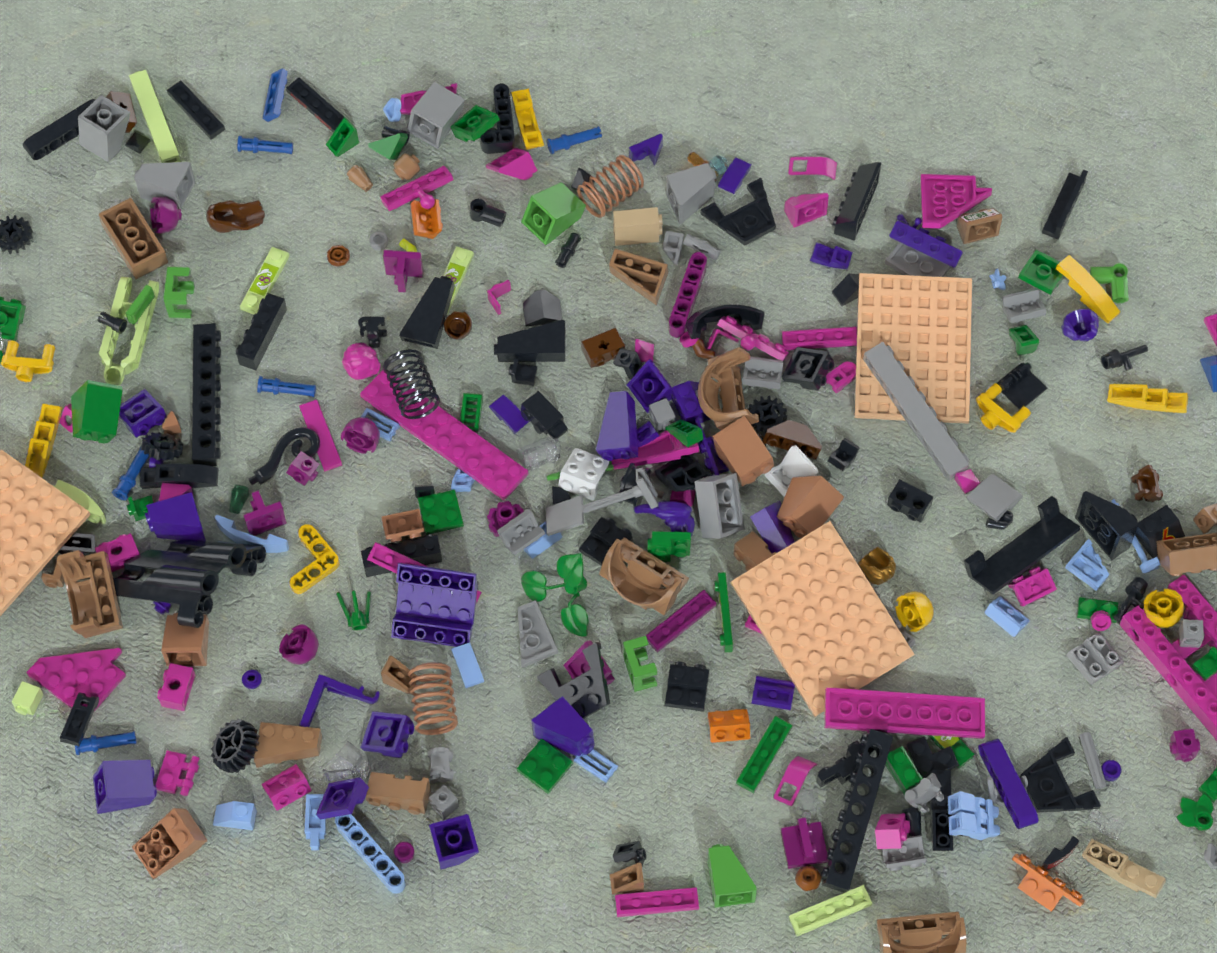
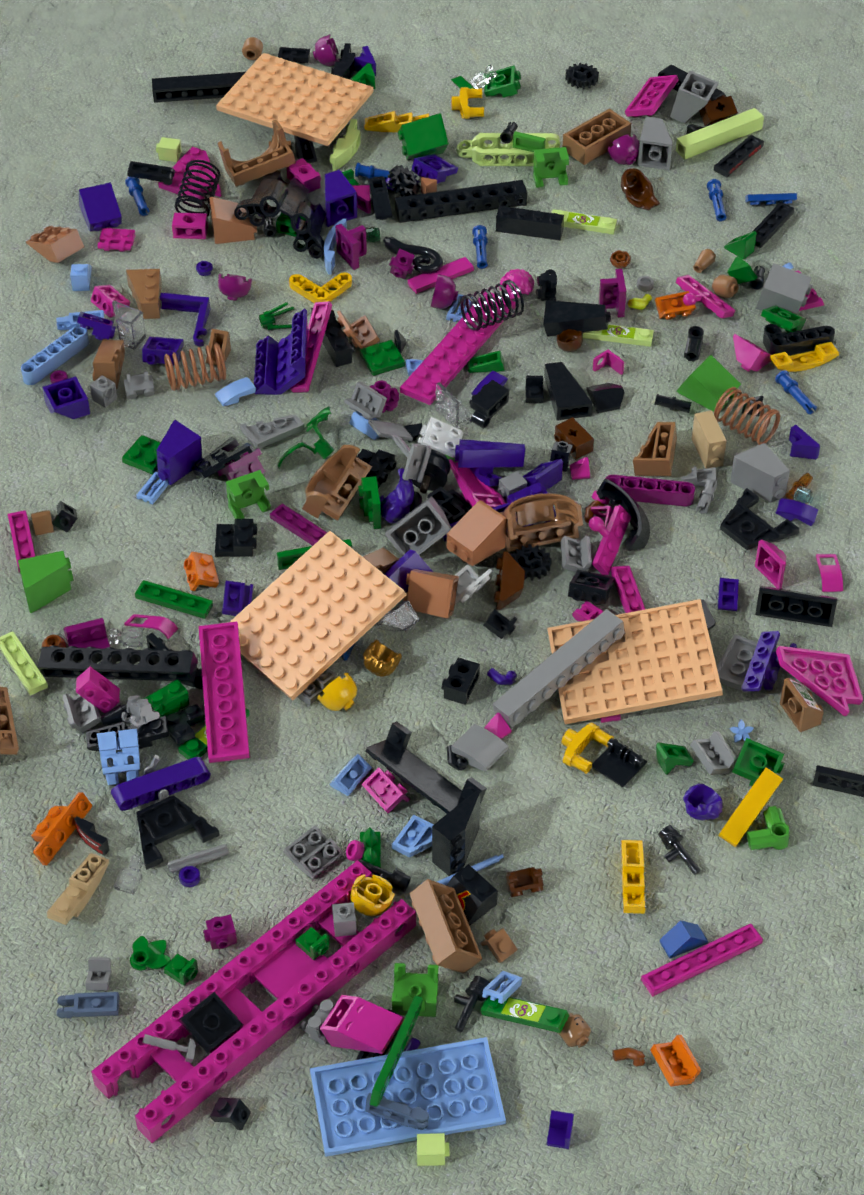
camera: 80 degrees right, 15 degrees down
black gear [211,719,260,773] -> none
green slope [665,419,703,447] -> none
none -> black piece [174,160,221,217]
none -> dark purple arm [487,668,517,685]
none -> dark pink plate [625,75,679,117]

